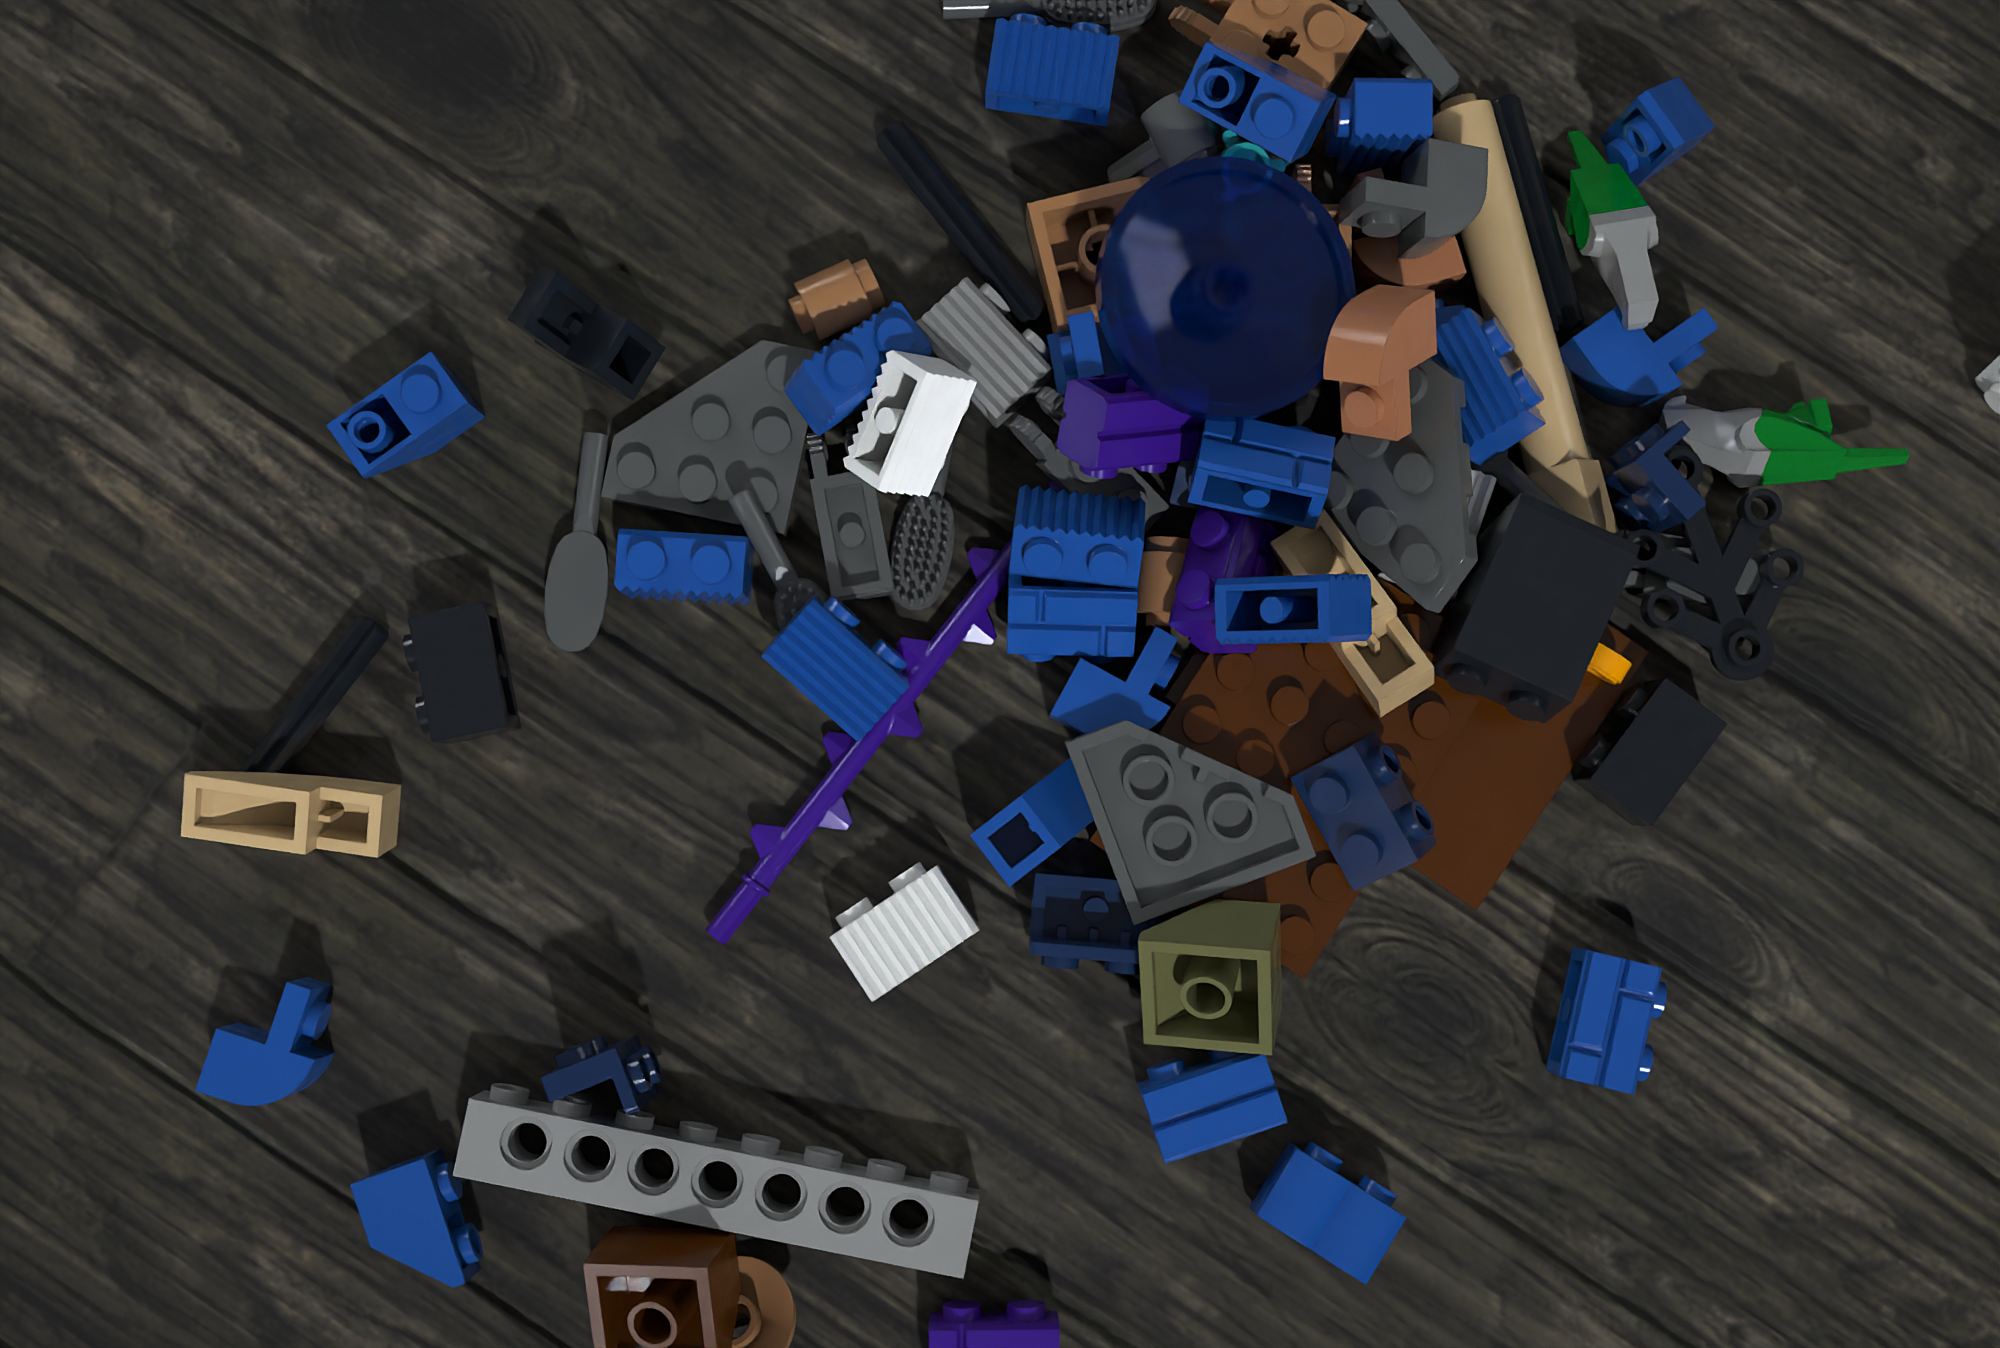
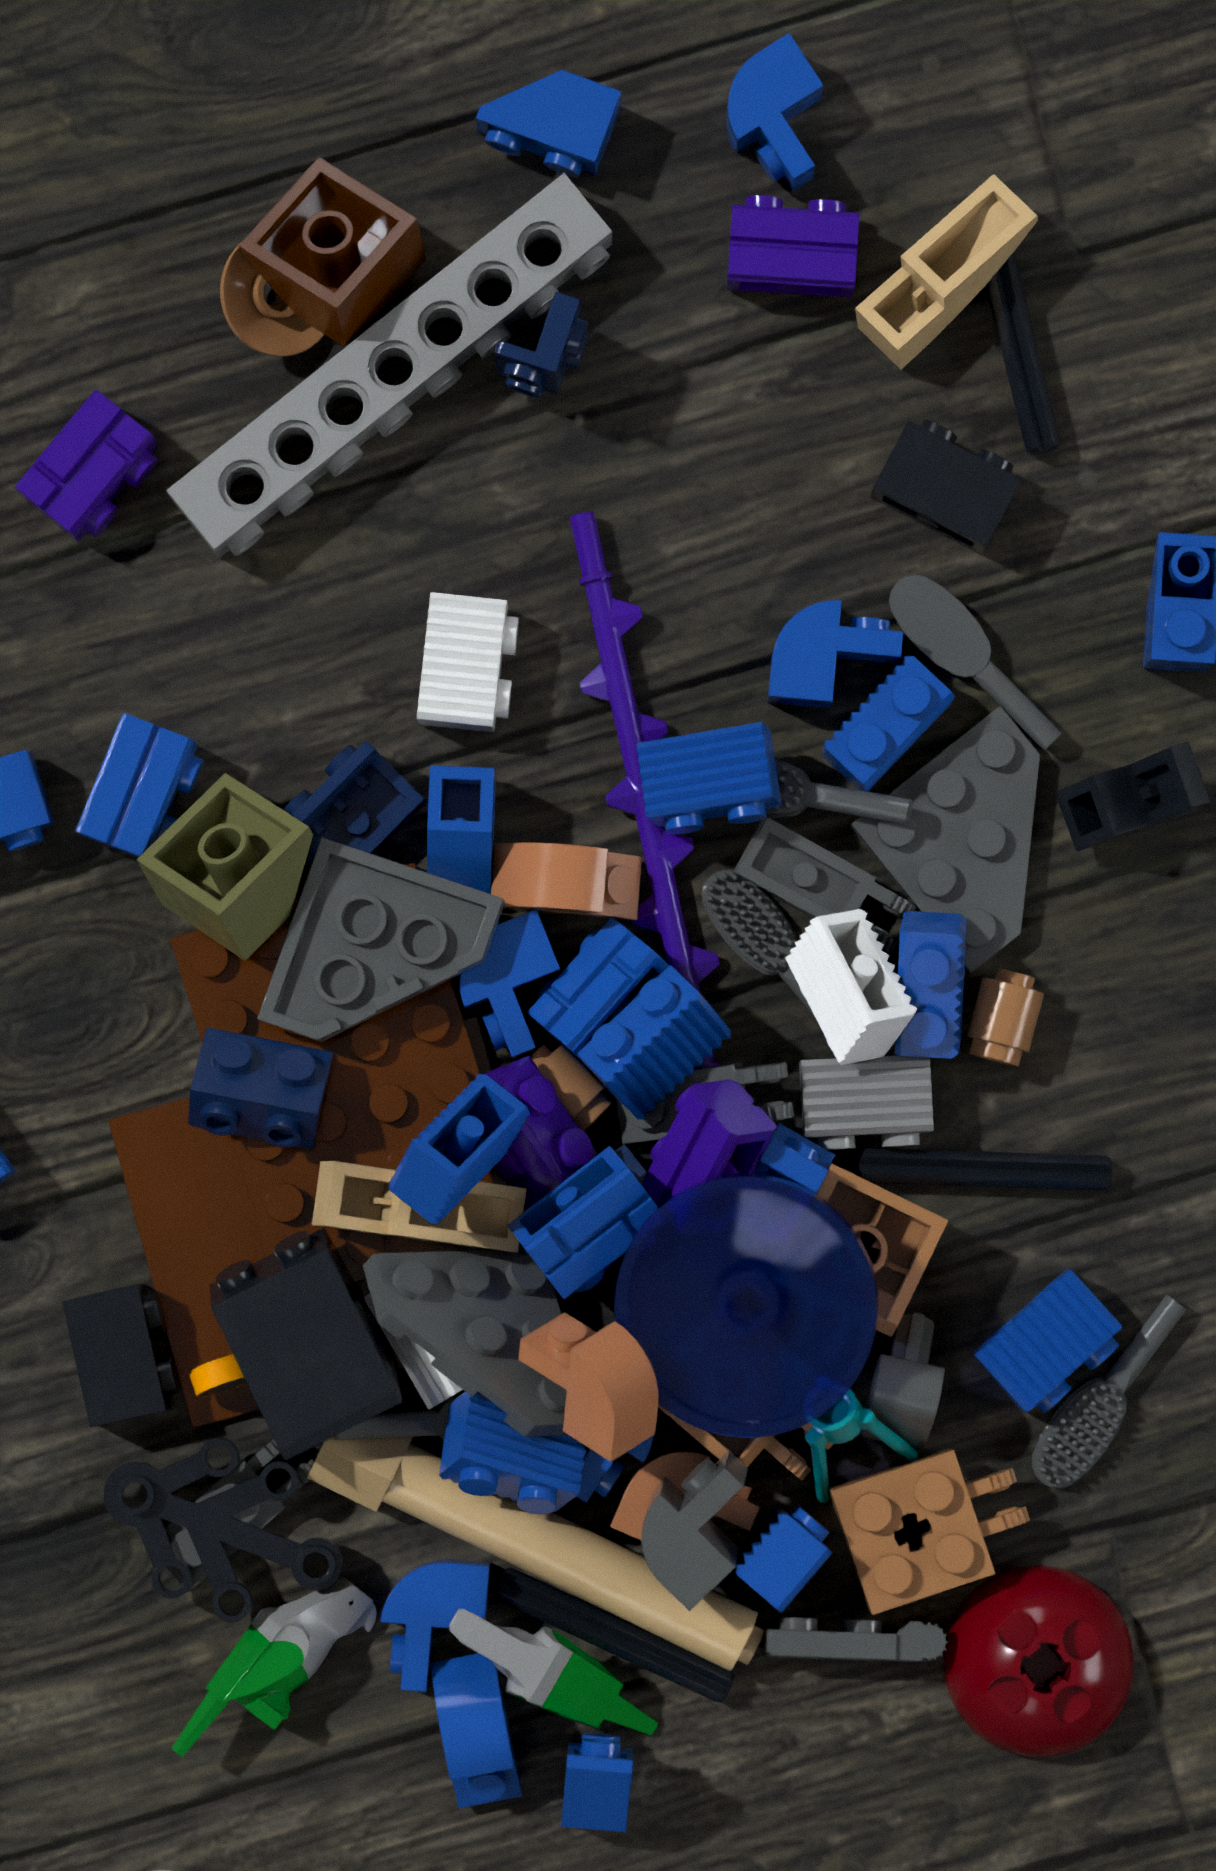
camera: 135 degrees right, 0 degrees up
blue slope [1178,40,1337,163] -> none
dark blue bracket [1604,420,1707,534] -> none
none -> blue brick [430,1653,522,1808]
none -> nougat brick [491,843,642,920]
none -> dark purple brick [726,195,859,298]
none -> blue brick [767,600,903,709]

